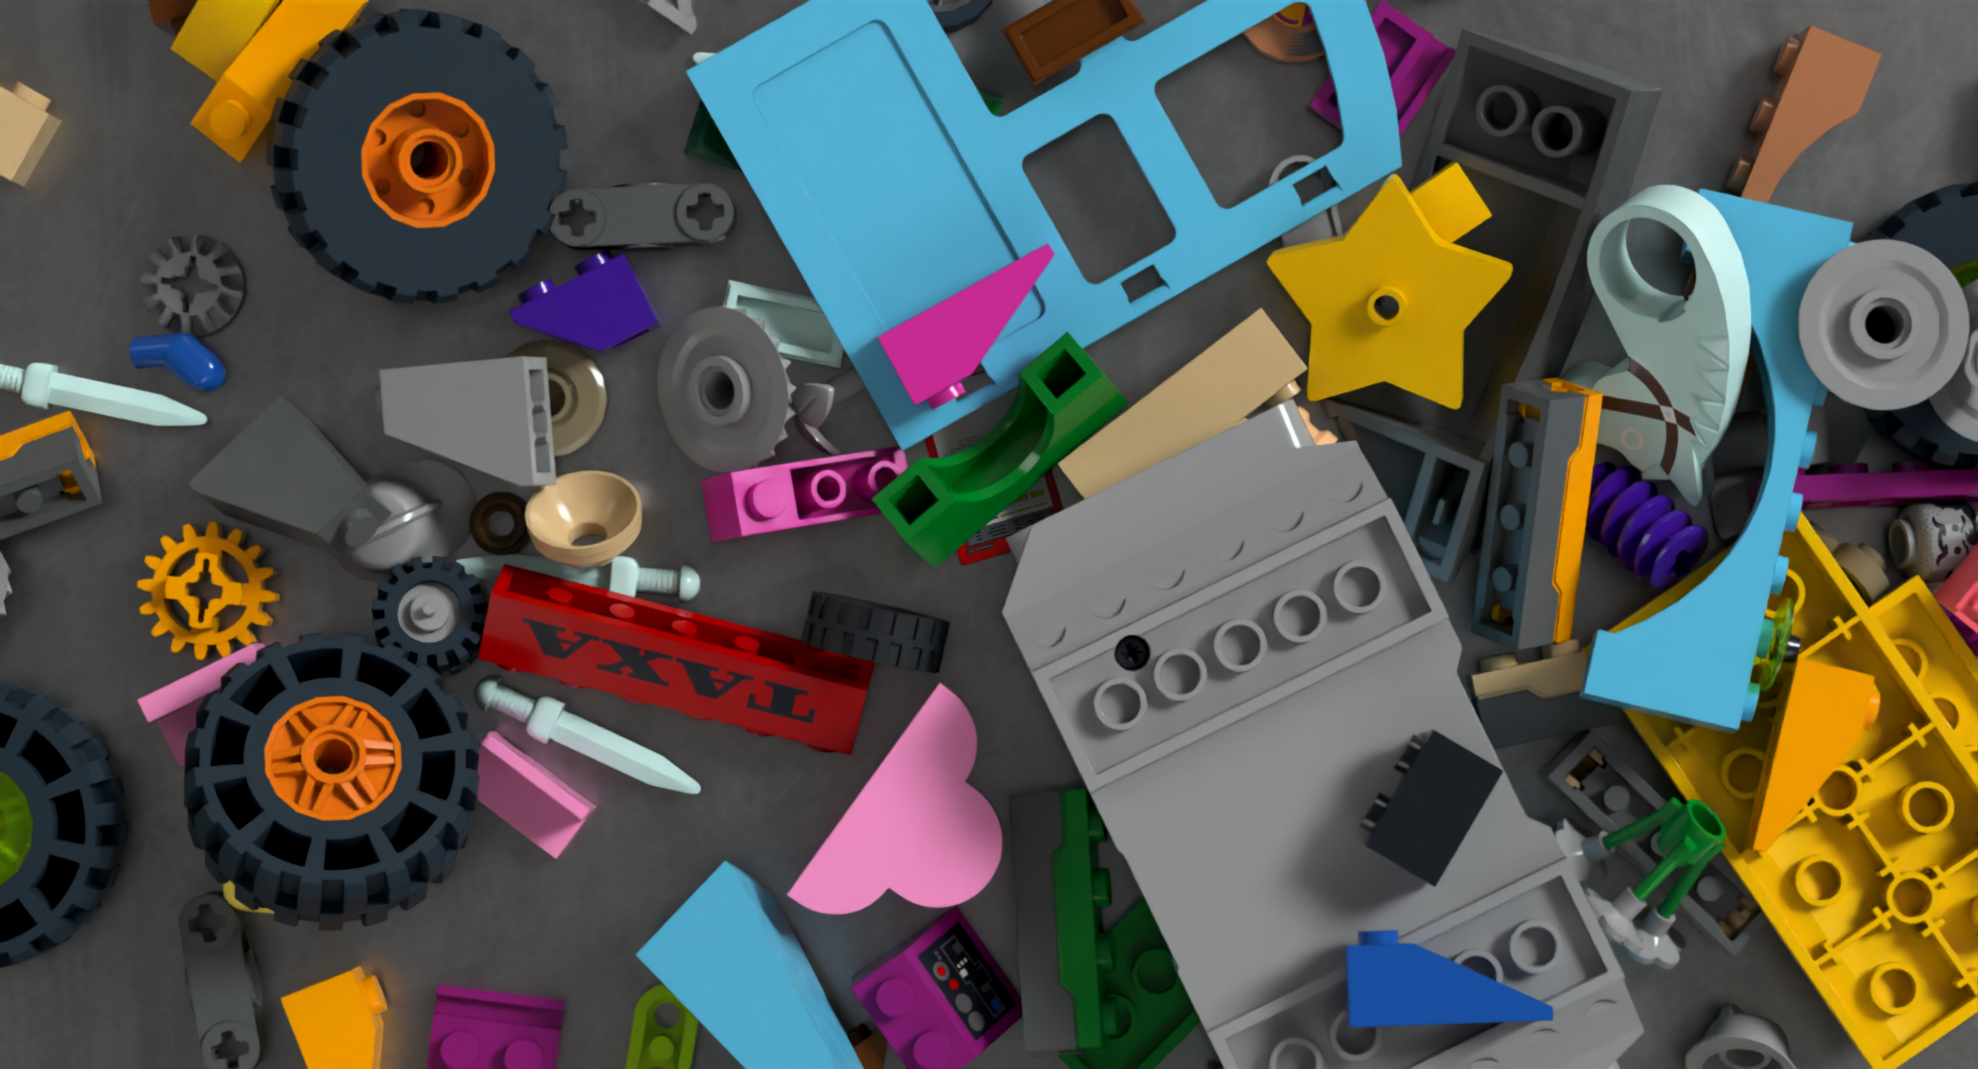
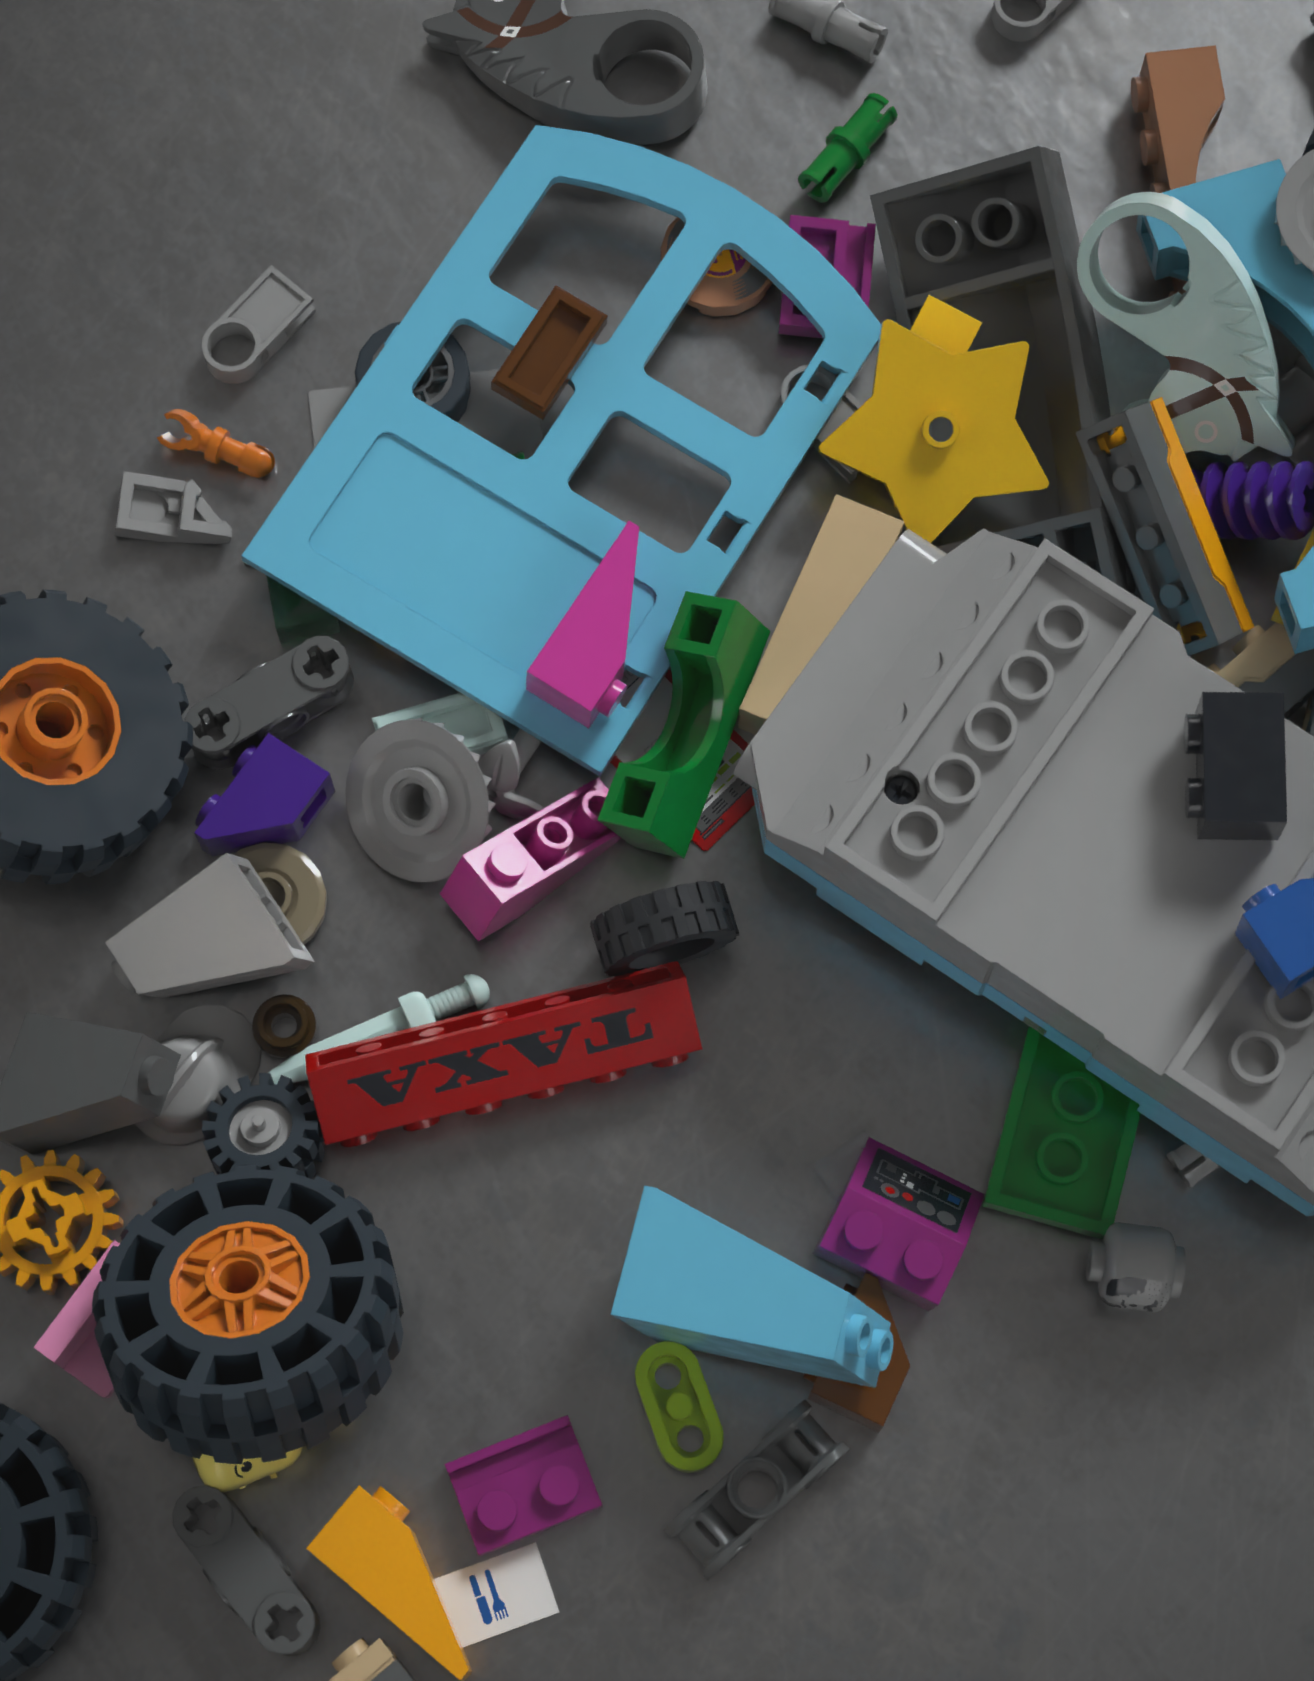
camera: 25 degrees left, 15 degrees down
light aqua sword [474,675,701,794] -> none
bright pink panel [477,731,596,859] -> none
tan piece [525,471,642,569] -> none
bright pink brick [787,681,1003,915] -> none
piece [1009,788,1120,1057] -> none

